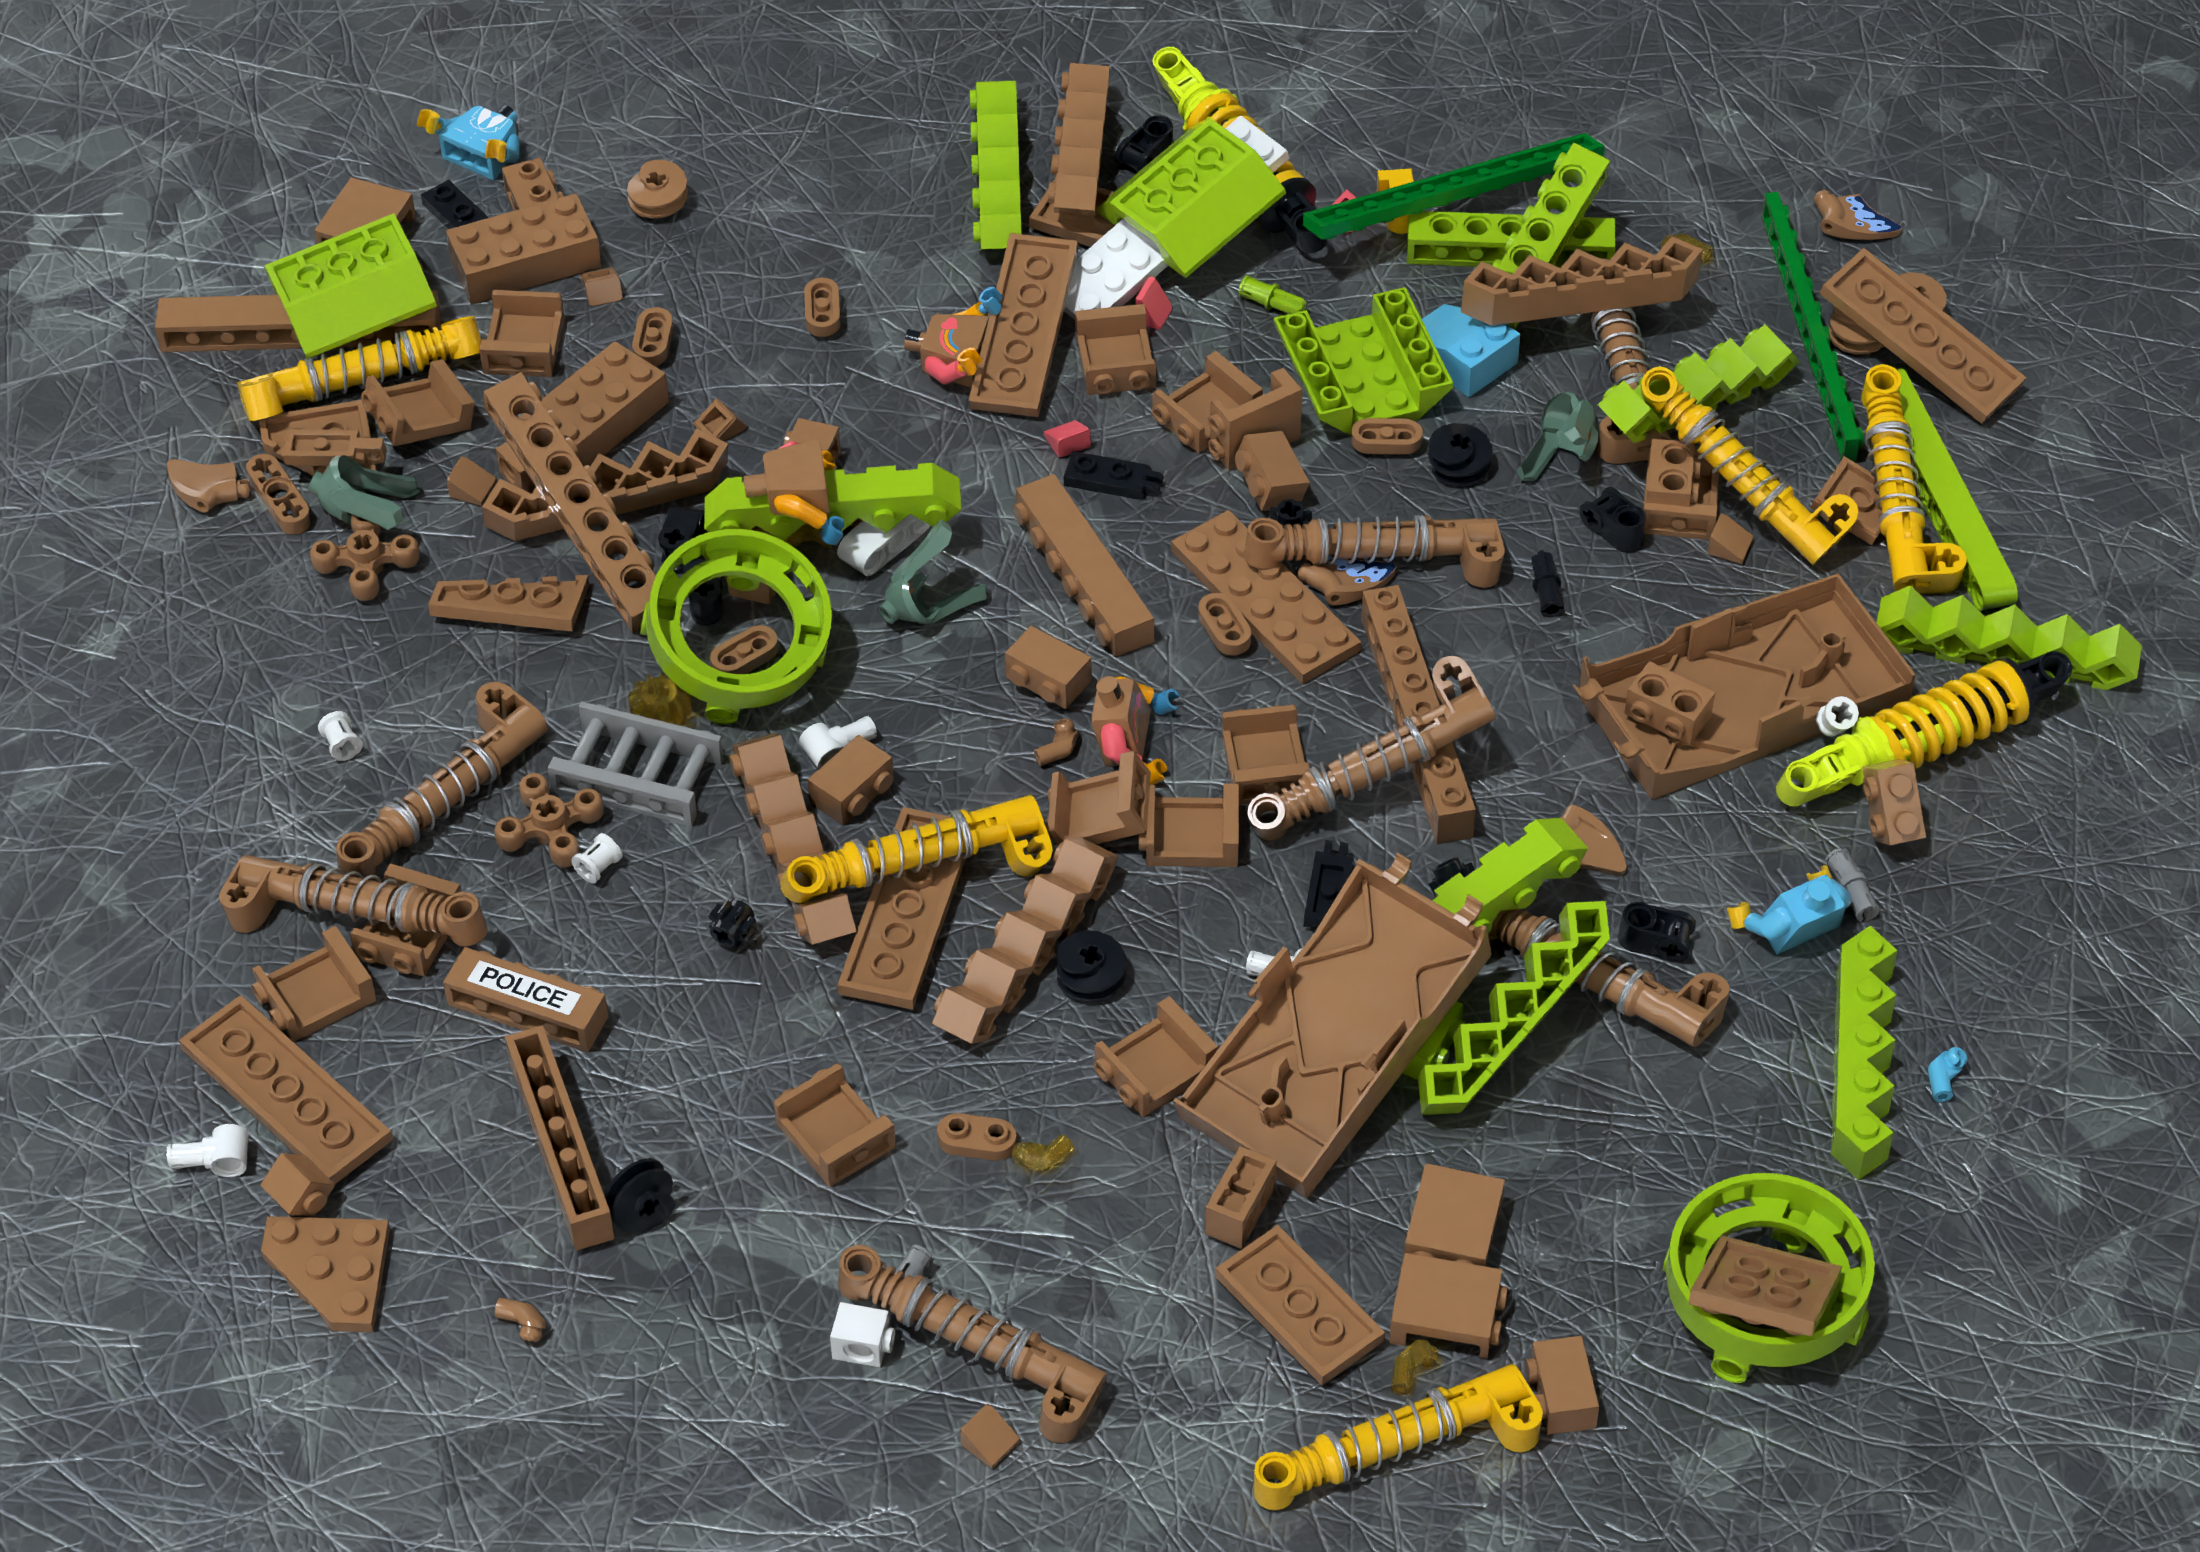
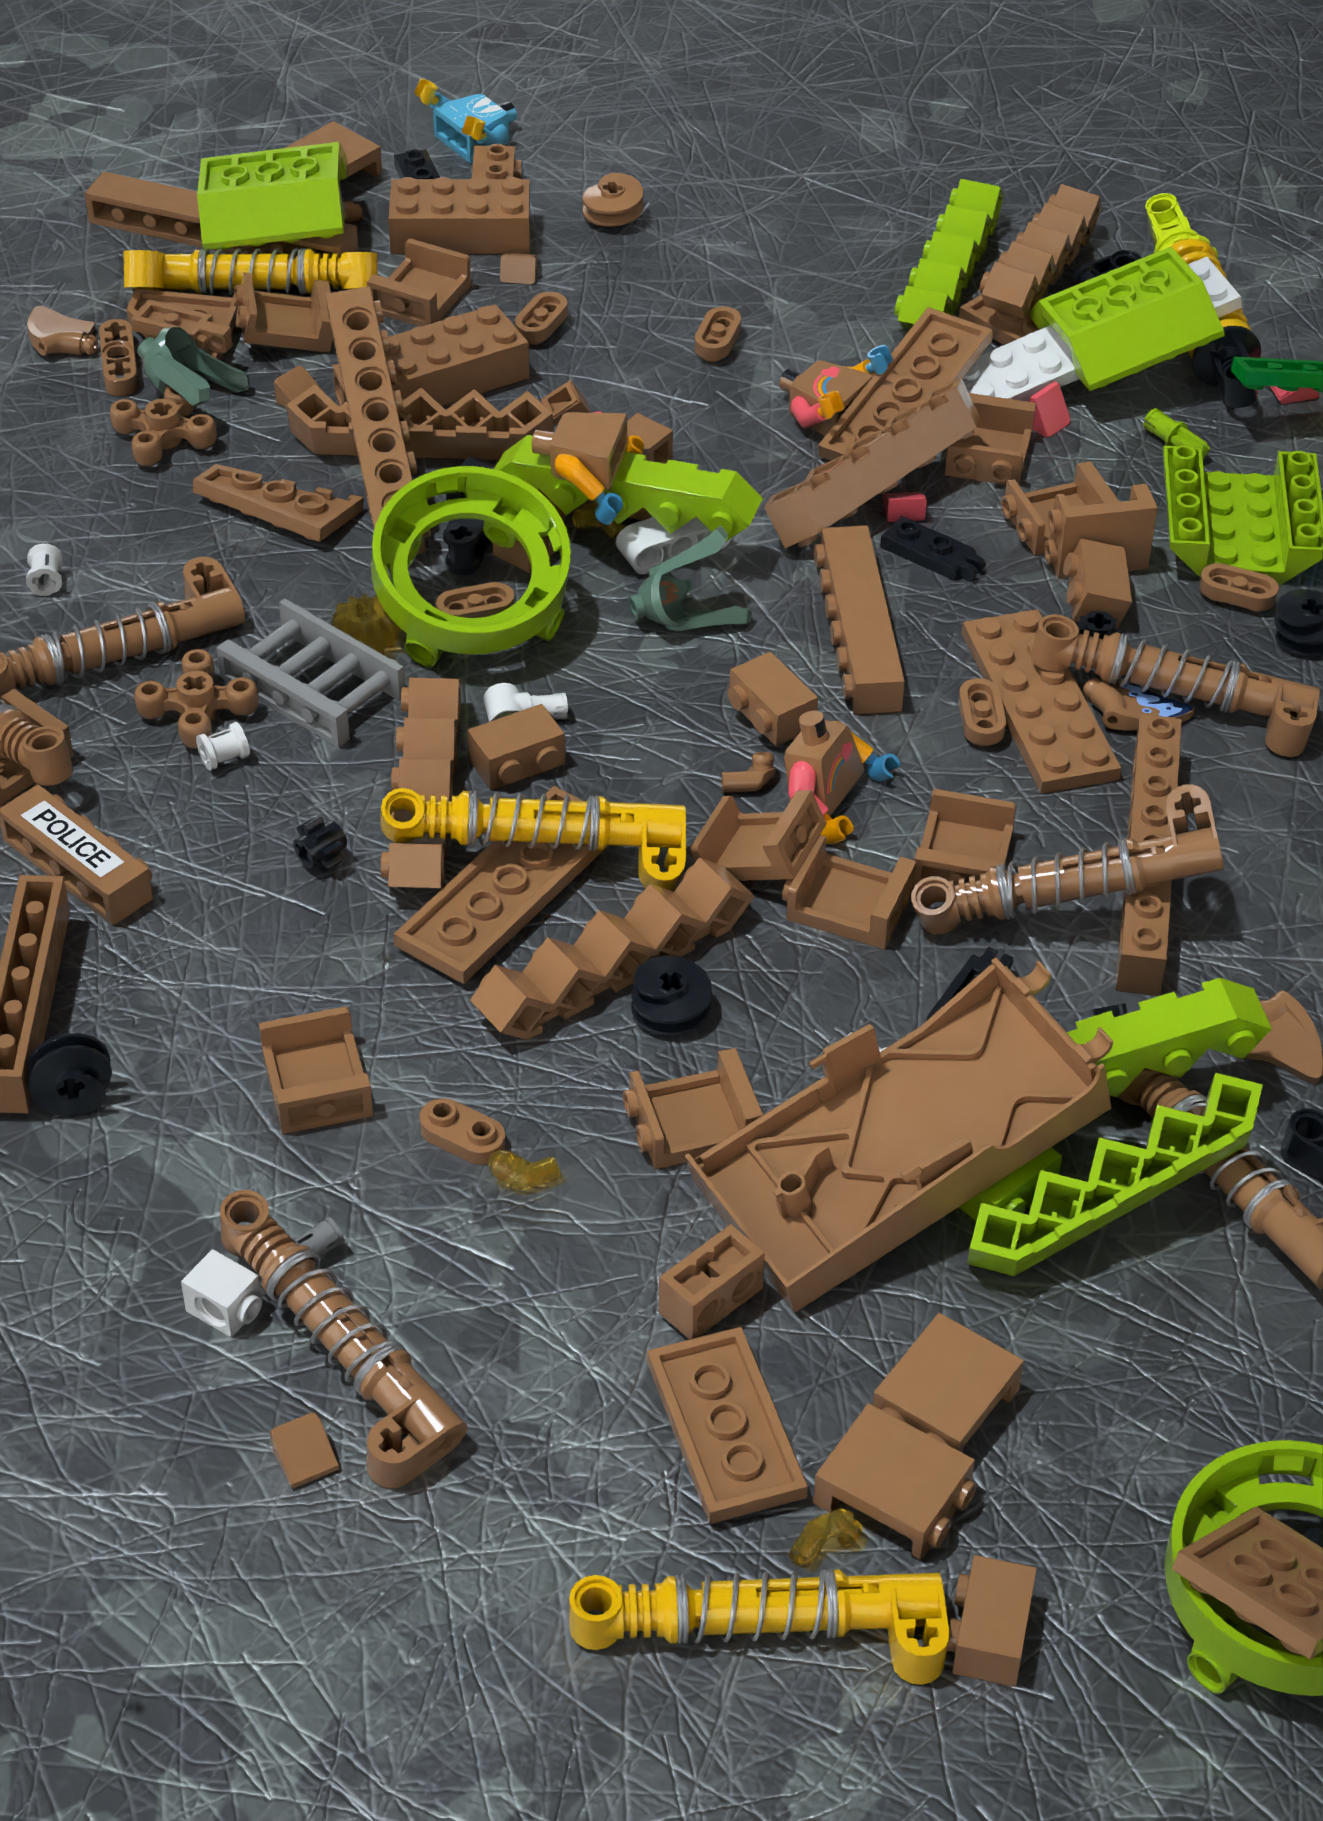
camera: 20 degrees right, 5 degrees down
none -> medium nougat brick [764,378,980,548]

